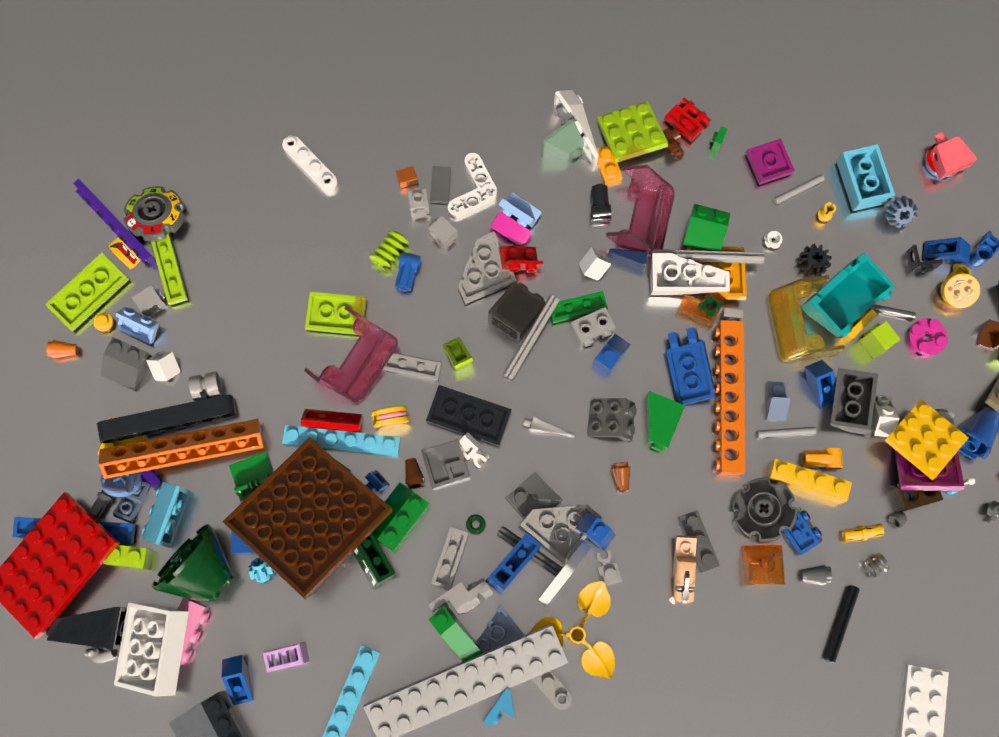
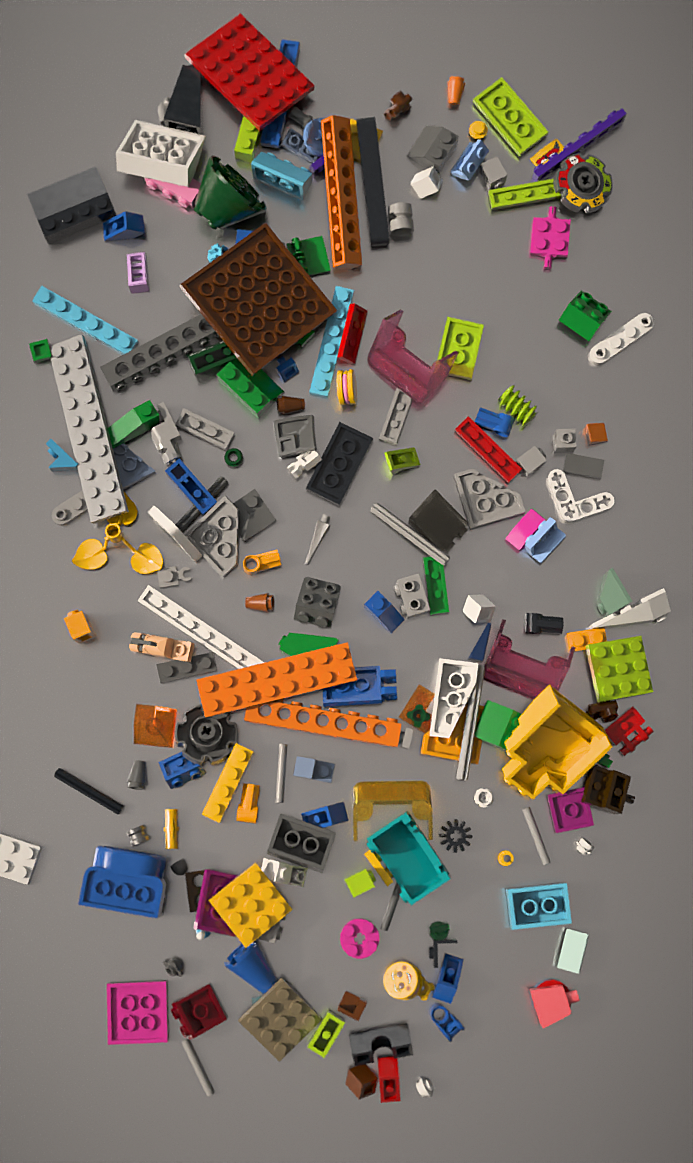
camera: 100 degrees right, 5 degrees up
red bracket [499,245,543,273] -> none
blue slope [576,512,615,551] -> none
sand blue gear [884,196,918,228] -> none
none -> light orange brick [64,610,96,644]
none -> blue brick [78,846,166,918]
none -> dark grey brick [100,314,220,391]
none -> white plate [138,585,264,669]
none -> orange plate [196,642,357,718]
none -> light orange piece [243,550,281,575]
none -> reddish brown plate [383,90,413,120]
none -> clear green plate [429,922,450,940]
none -> red plate [455,416,522,483]
none -> yellow panel [502,684,613,800]
none -> dark pink plate [530,206,571,269]
none -> light aqua hinge [557,929,589,974]
none -> green slope [559,290,612,341]
none -> white plate [576,837,595,855]
none -> dark brown plate [581,765,635,814]

